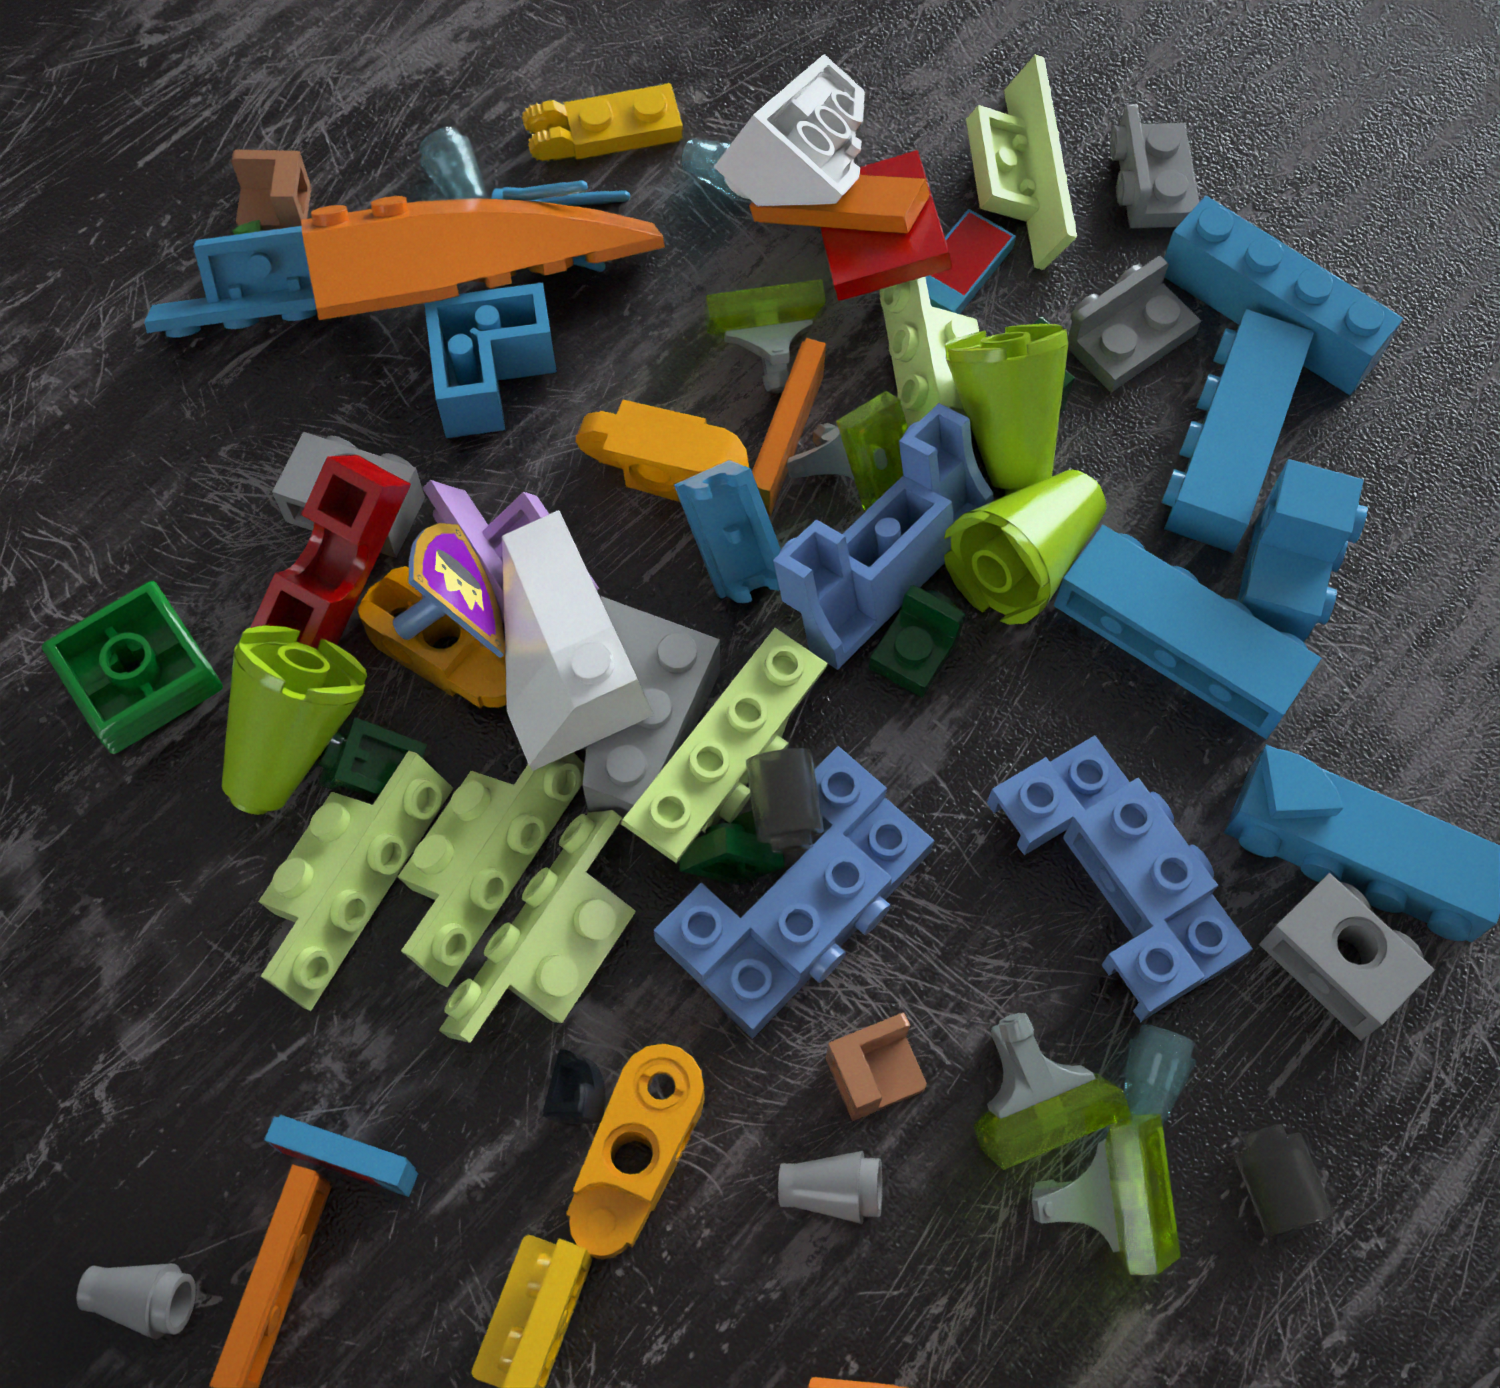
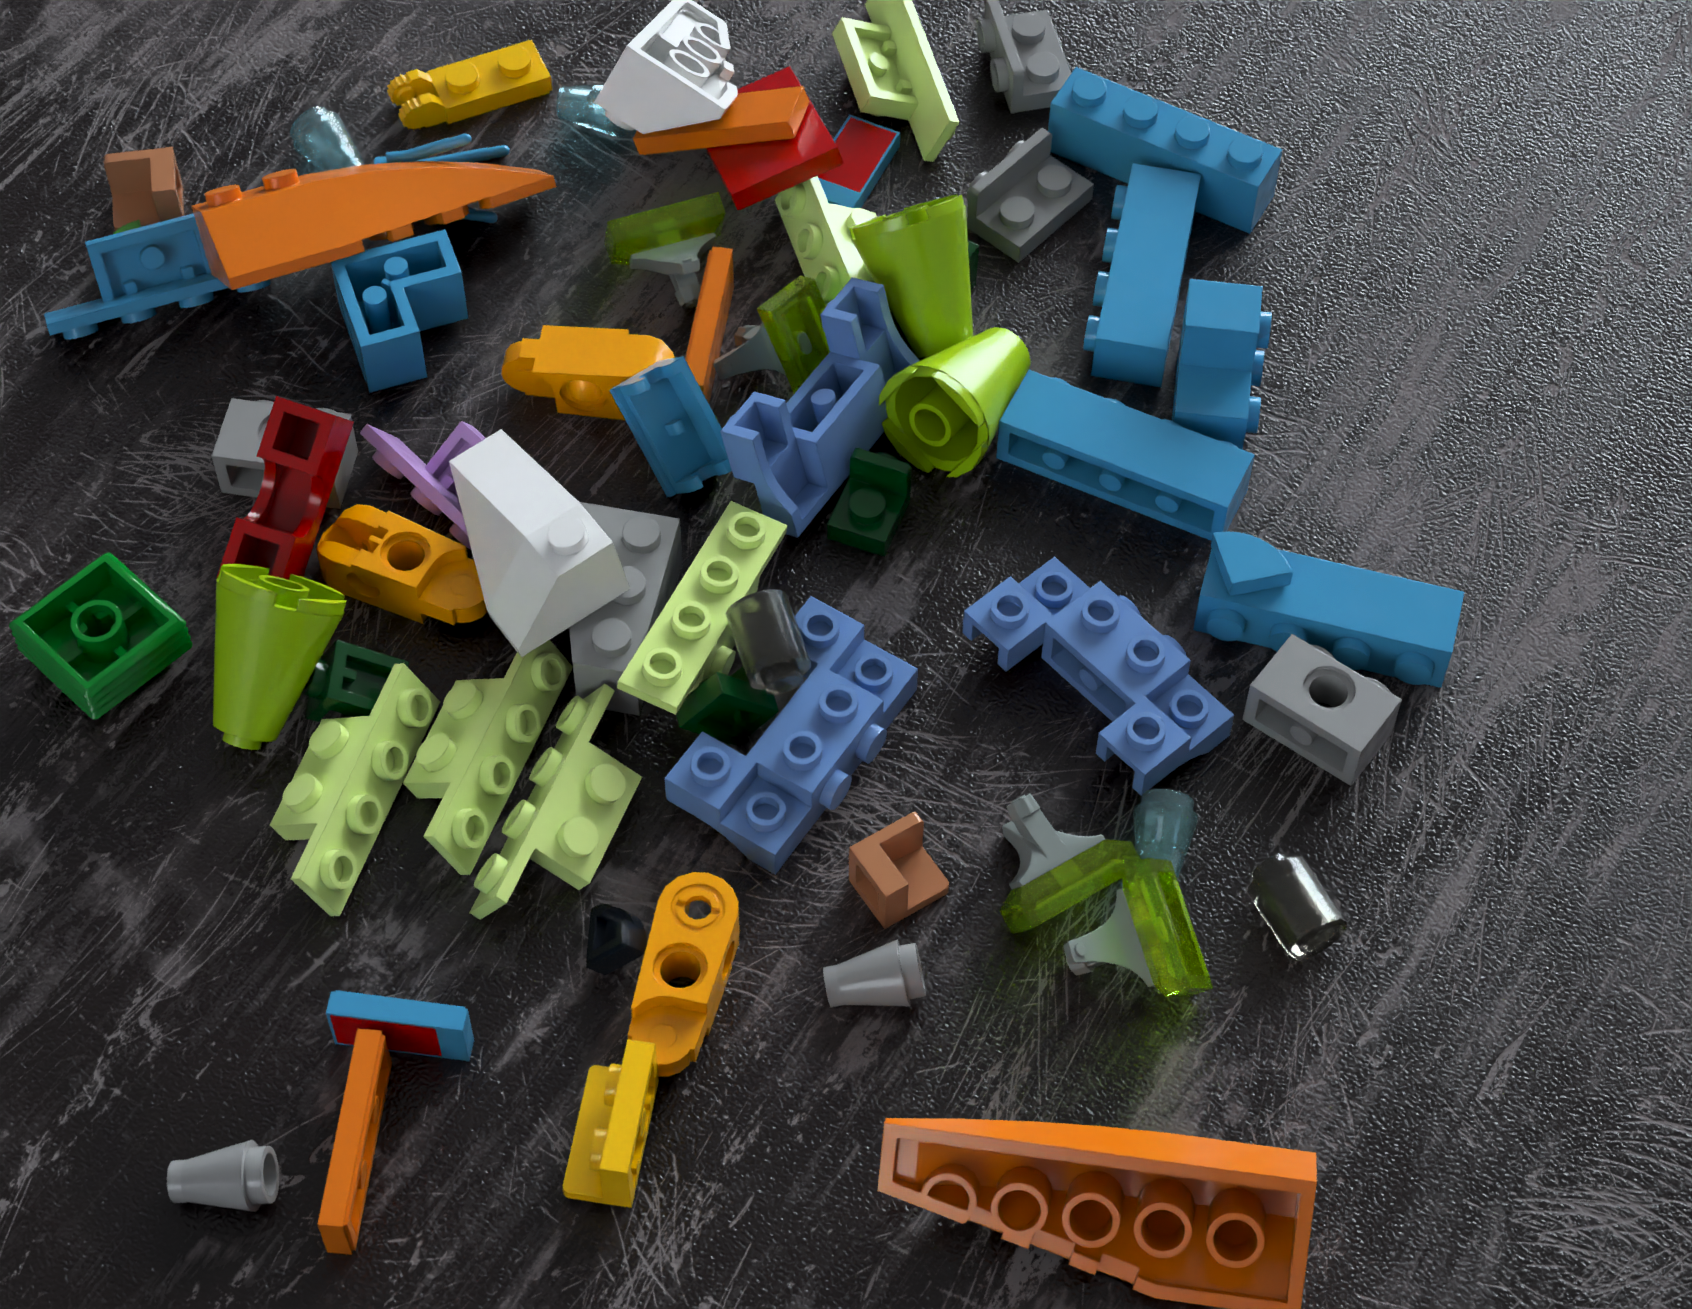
camera: 10 degrees left, 10 degrees down
shield [393,523,505,658] -> none

